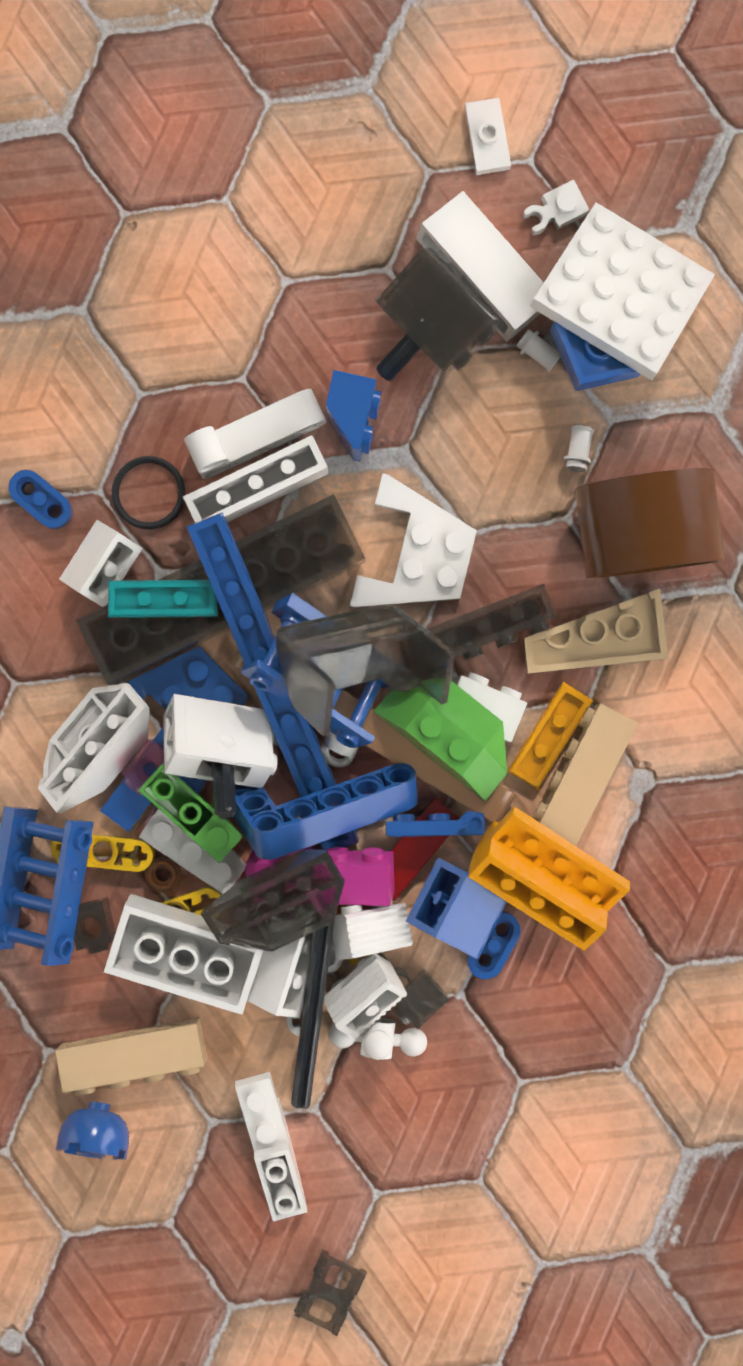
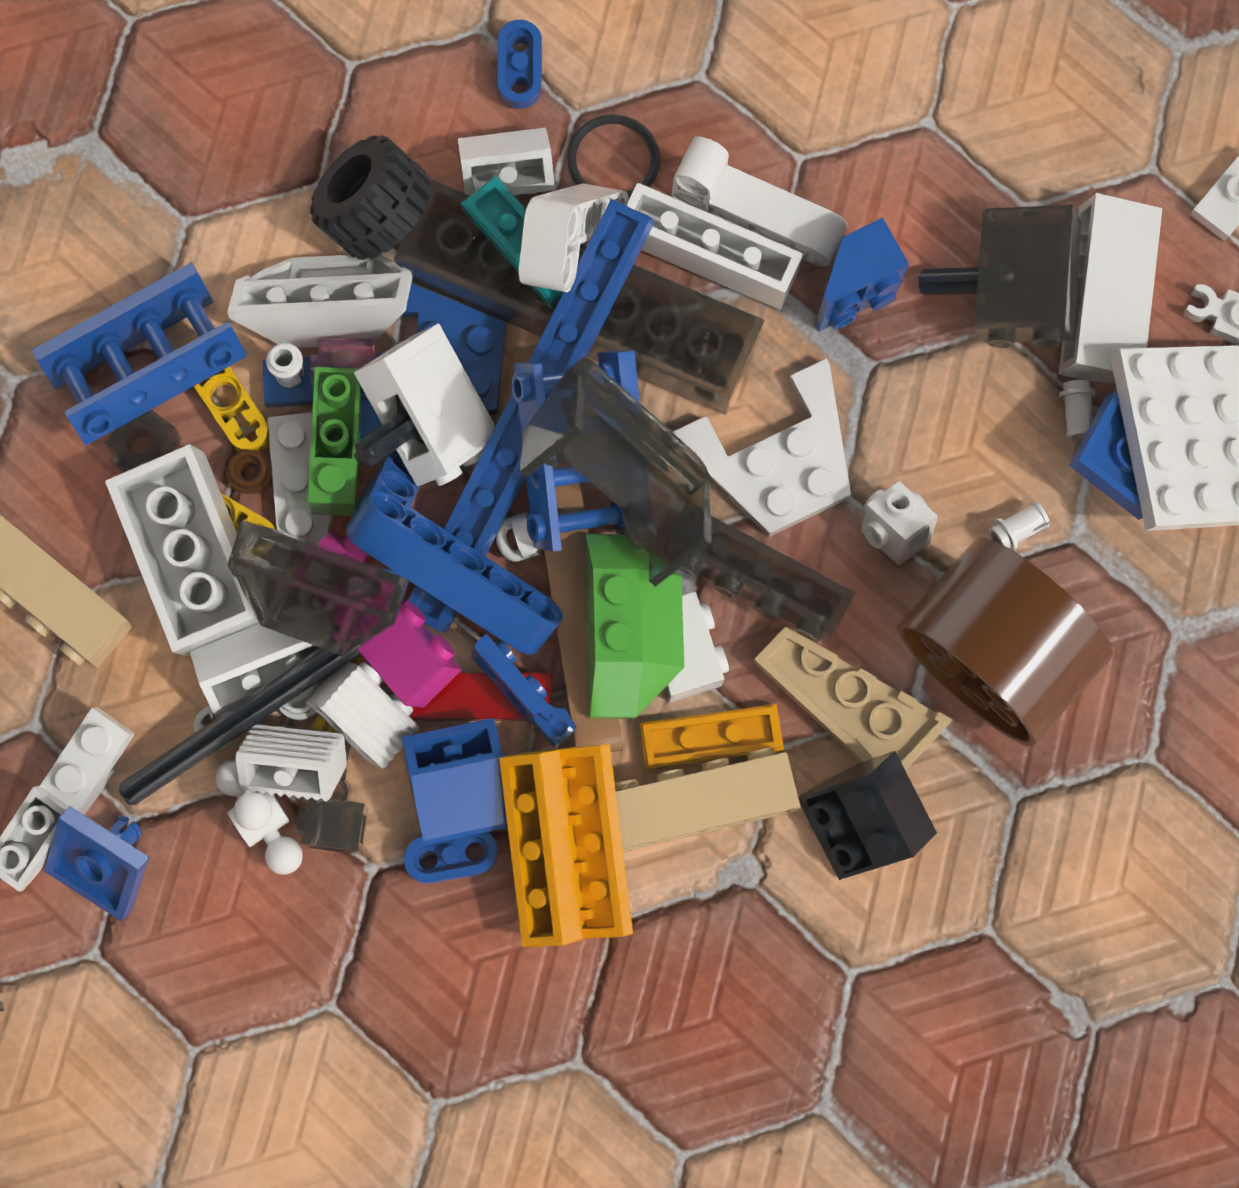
camera: 50 degrees right, 10 degrees down
none -> blue tile [44,806,150,921]
none -> white pin [266,343,304,388]
none -> black tyre [310,135,431,260]
none -> white beam [519,183,629,292]
none -> black slope [798,751,937,880]
none -> white brick [861,481,938,566]

